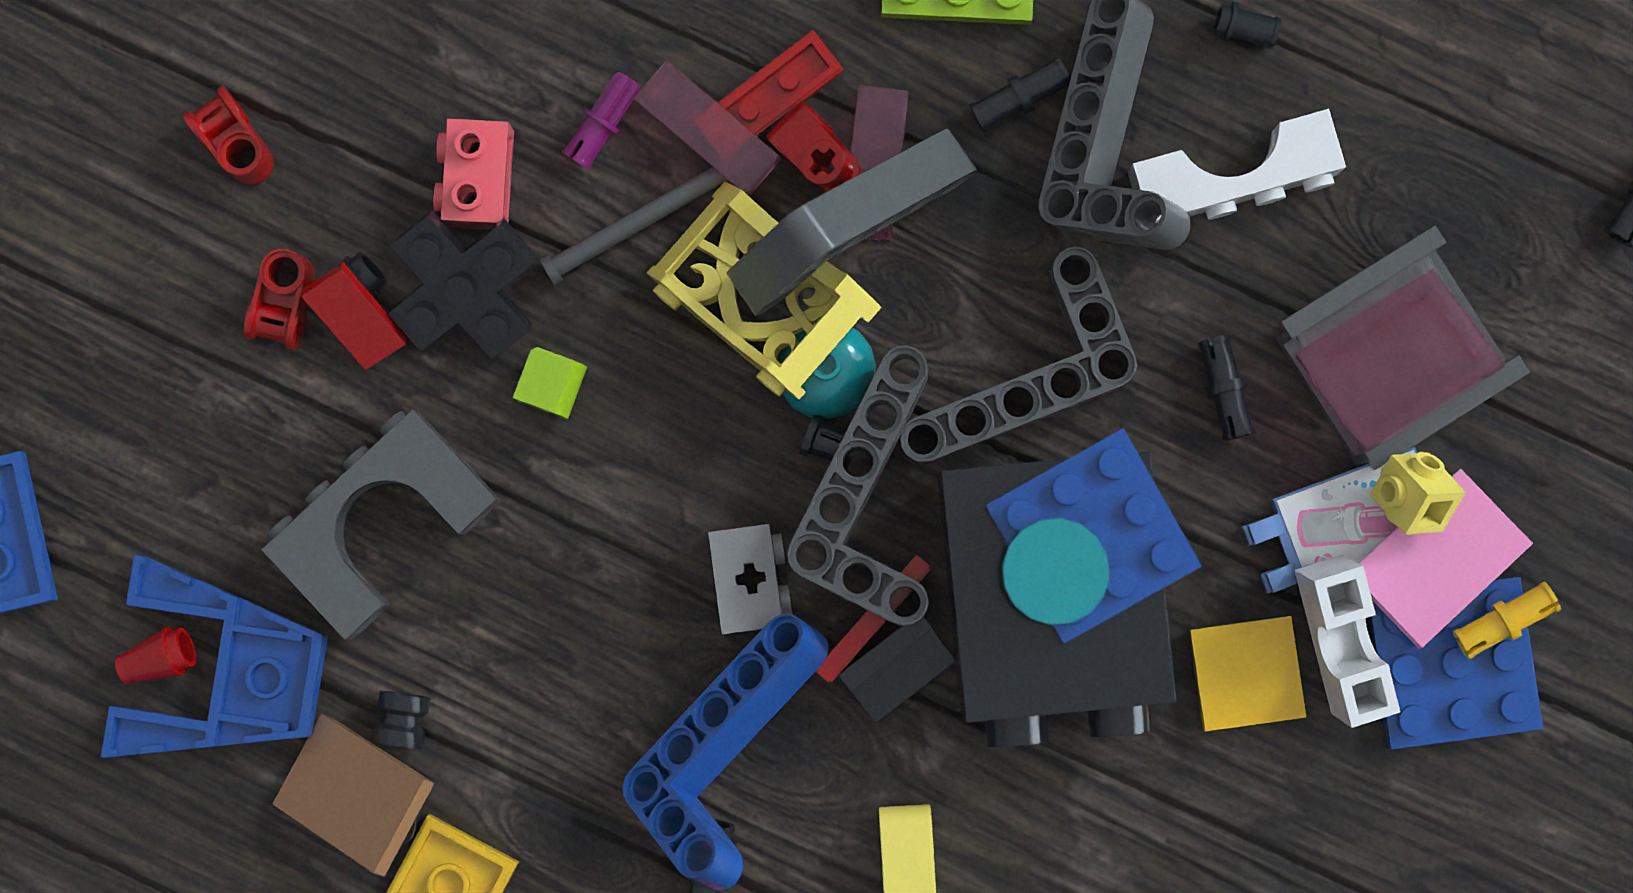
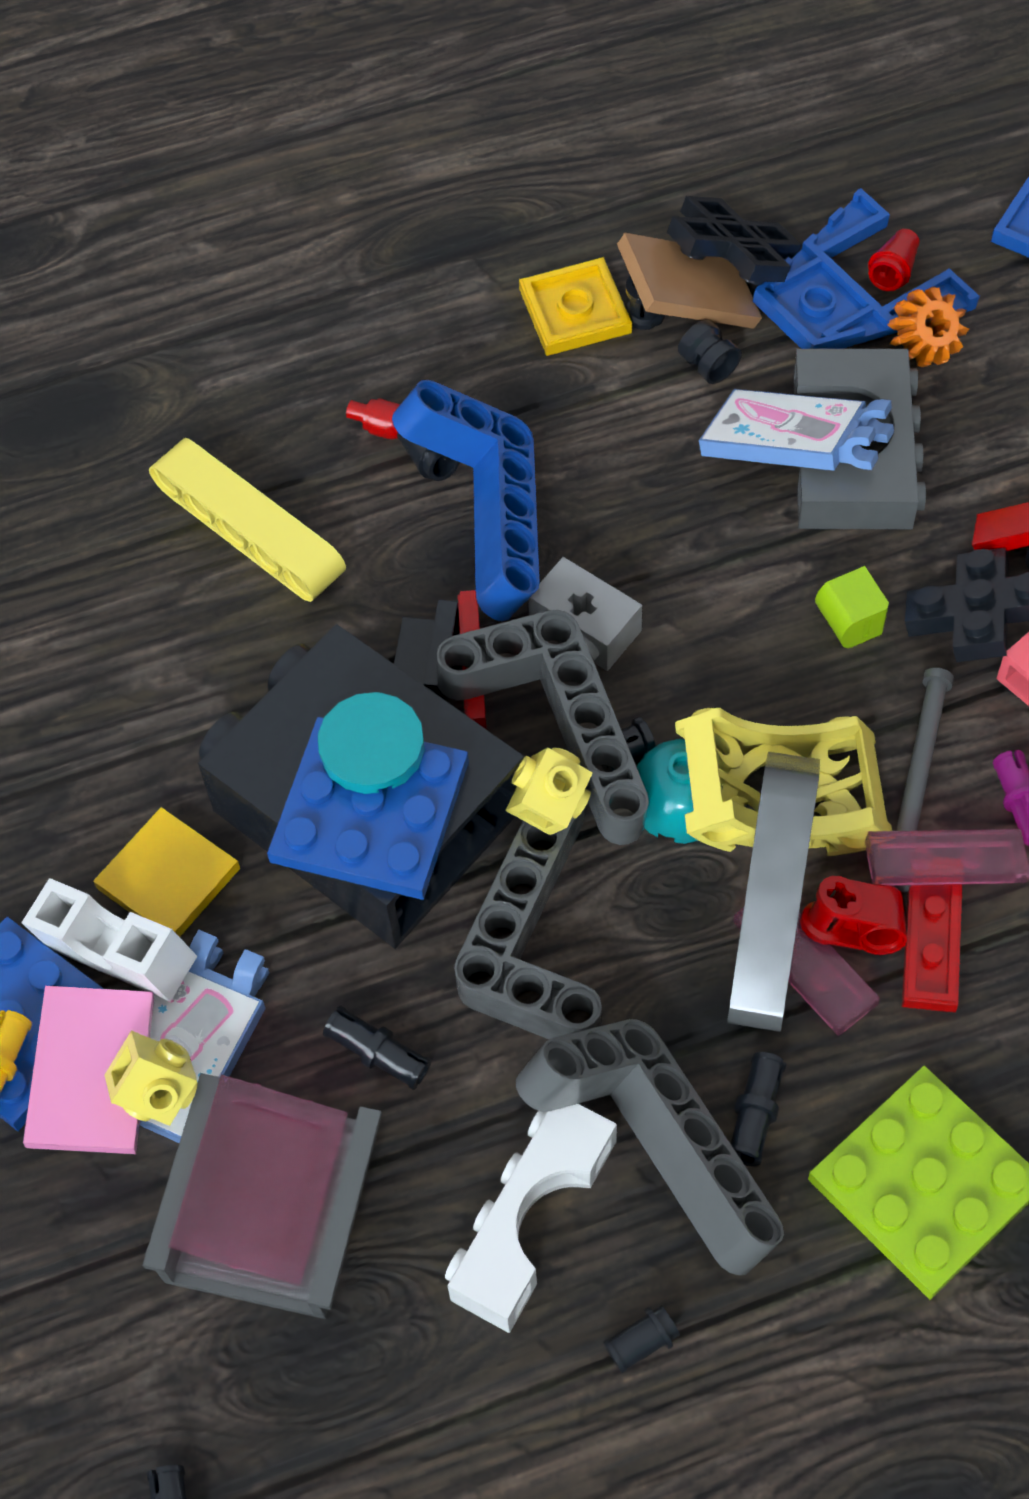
camera: 135 degrees right, 25 degrees down
none -> light yellow brick [505,747,593,835]
none -> black plate [667,196,802,285]
none -> tile [699,389,894,471]
none -> orange gear [887,287,969,367]

